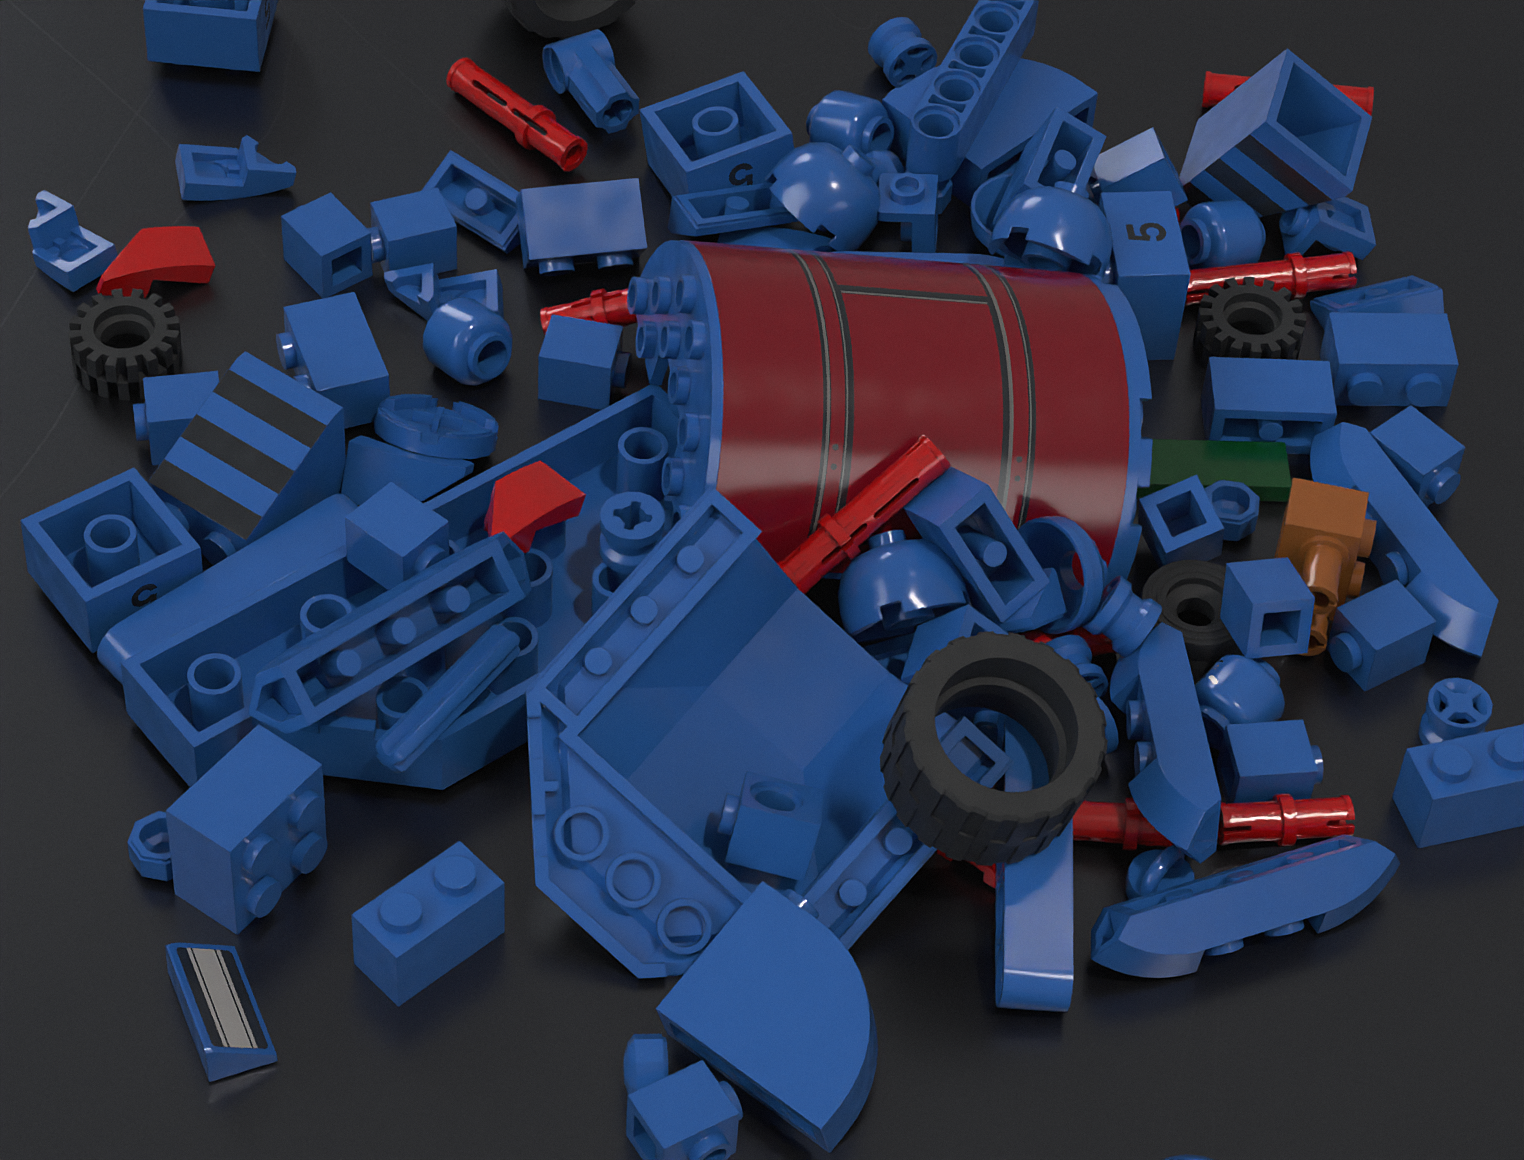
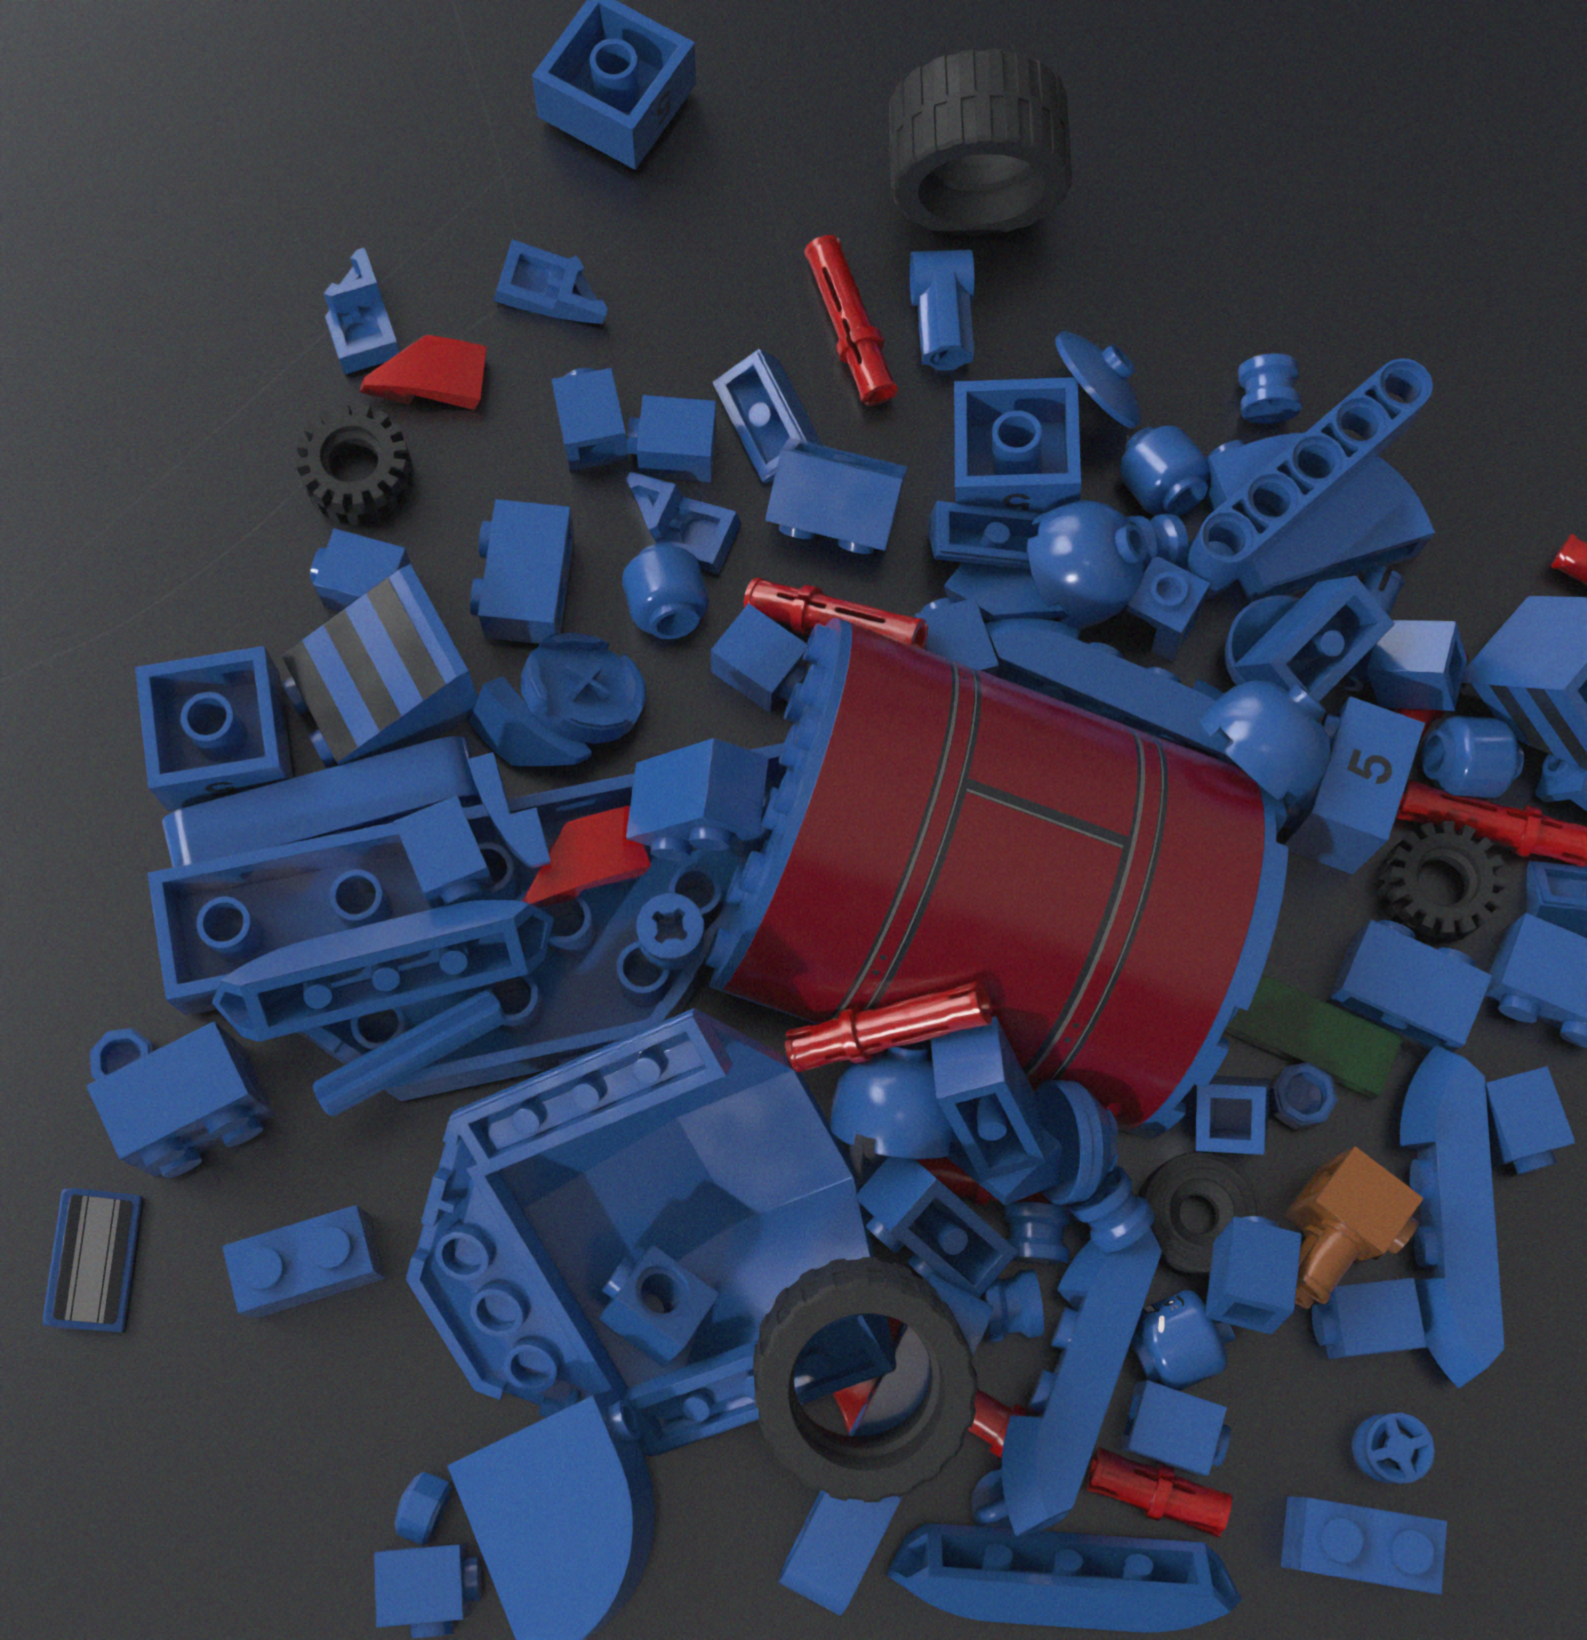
camera: 25 degrees right, 25 degrees up
none -> blue slope [467,752,551,868]
none -> blue brick [626,738,768,861]
none -> blue dish [1055,331,1142,429]

